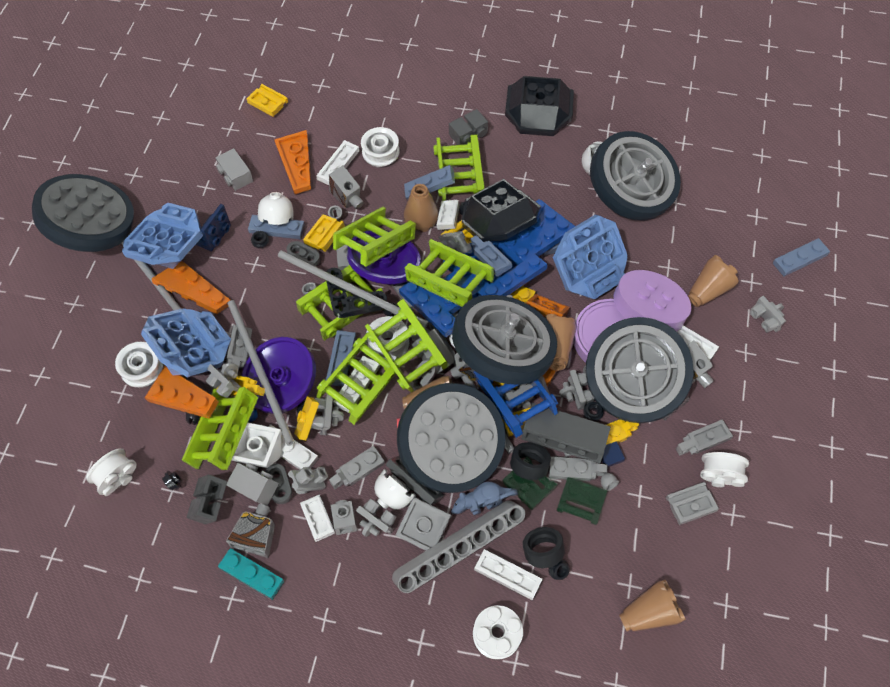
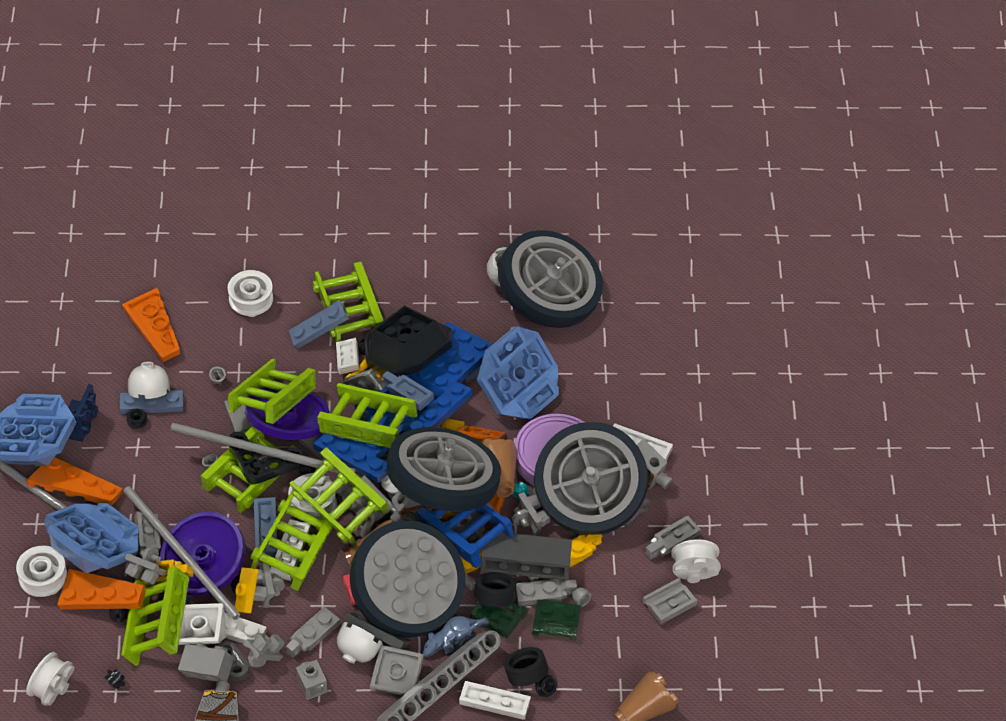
camera: 15 degrees left, 10 degrees down
dark grey piece [186,474,227,524] -> none
light grey brick [215,148,253,191] -> none
yellow plate [247,84,288,117] -> none
dark grey plate [286,241,320,267] -> none
white plate [300,495,335,542] -> none
yellow plate [303,214,345,252] -> none
white plate [316,140,359,185] -> none
light grey torso [329,165,364,209] -> none
light grey hips [356,499,396,537] -> none
medium nougat cone [404,184,439,232] -> none
dark grey piece [449,109,488,145] -> none
black piece [505,76,574,136] -> none
black plate [583,402,603,421] -> none
dark blue tile [602,441,625,468] -> none
lavender brick [614,270,691,331] -> none
medium nougat cone [688,255,739,307] -> none
light grey hips [749,296,786,332] -> none
sand blue plate [773,238,830,277] -> none
none -> teal plate [512,481,530,500]

